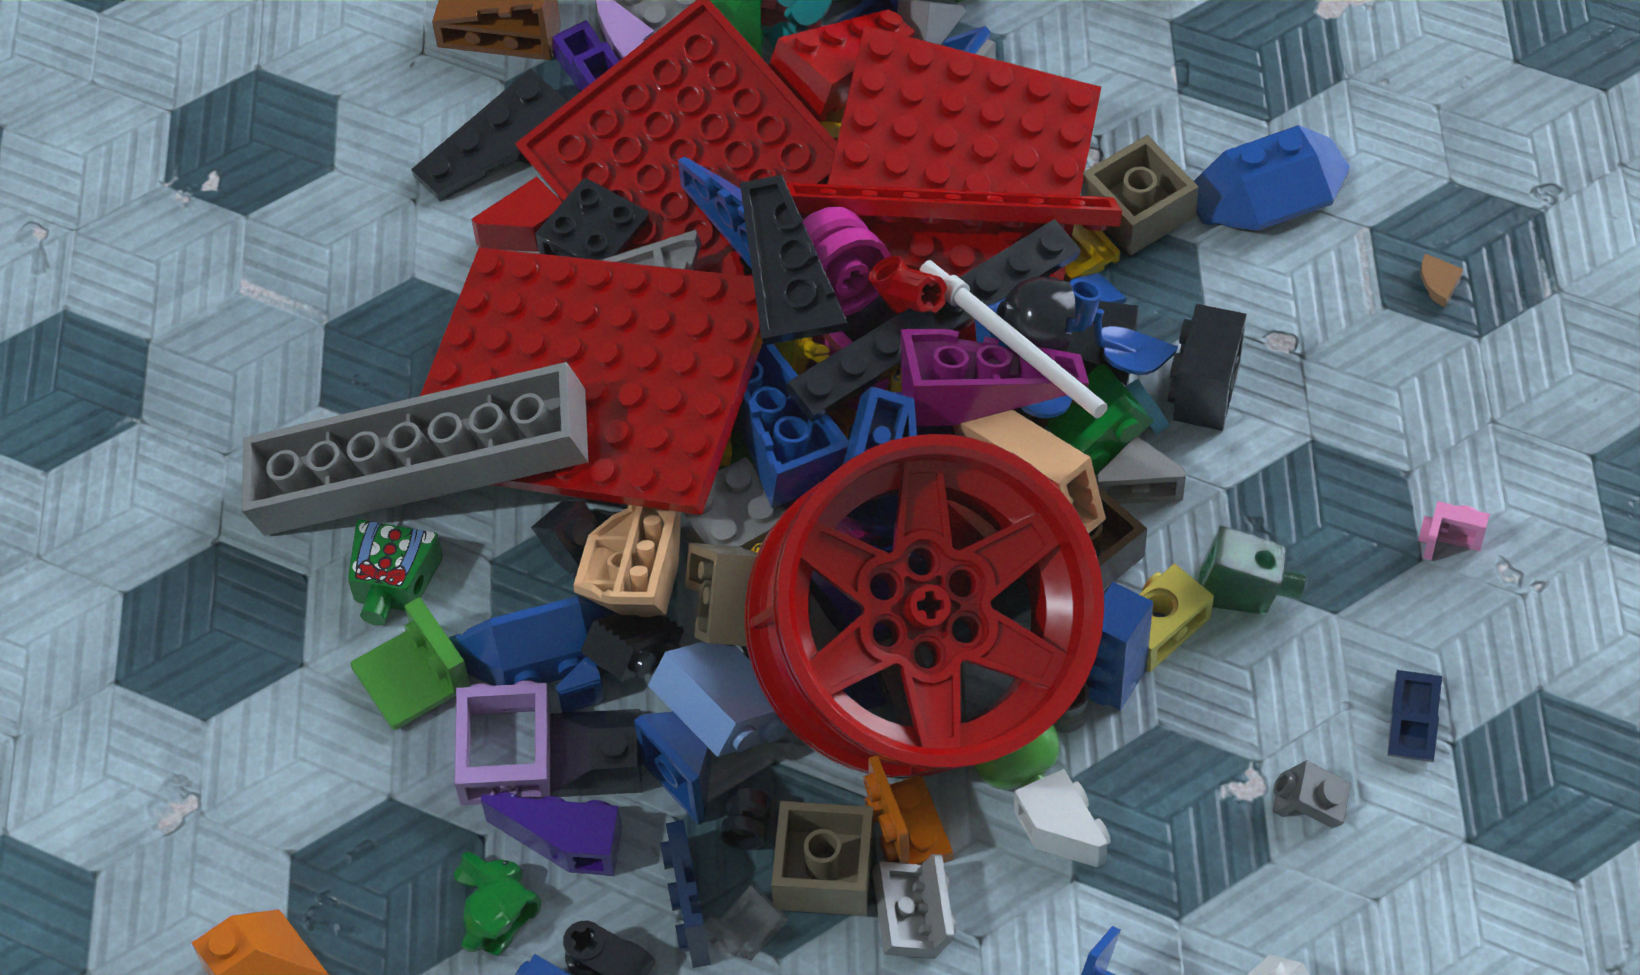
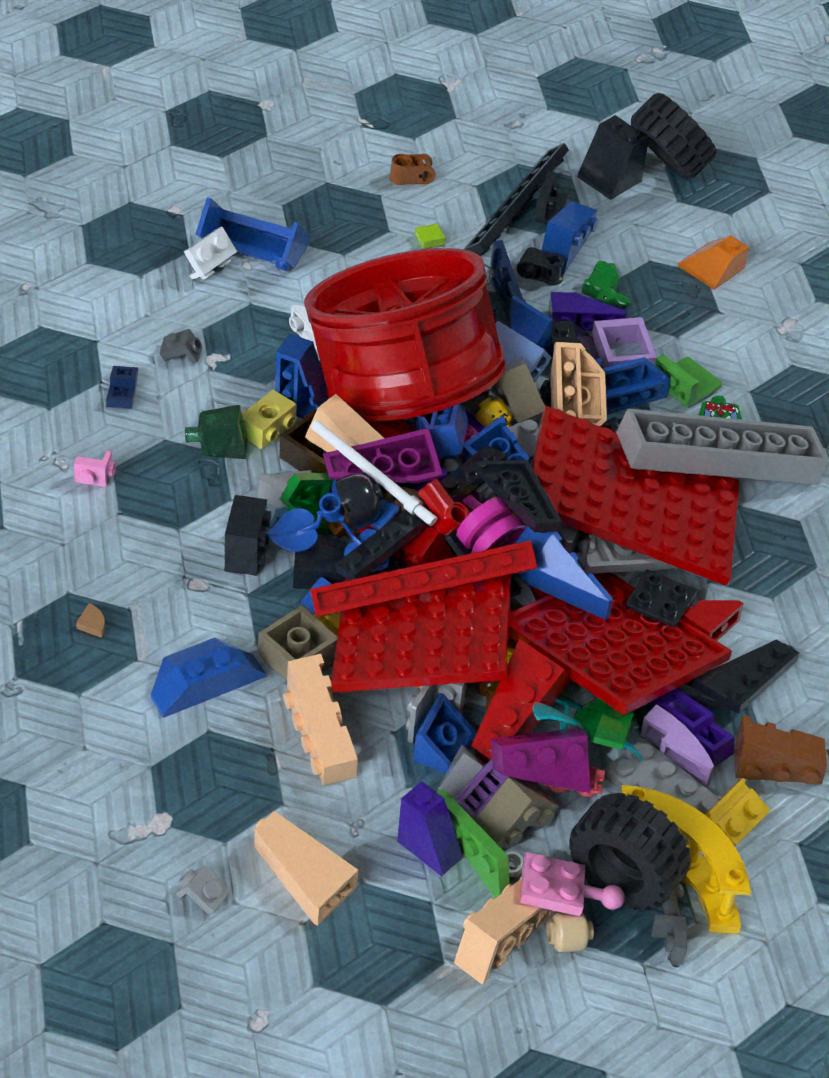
camera: 165 degrees right, 10 degrees down
none -> light nougat wedge [283,654,358,786]

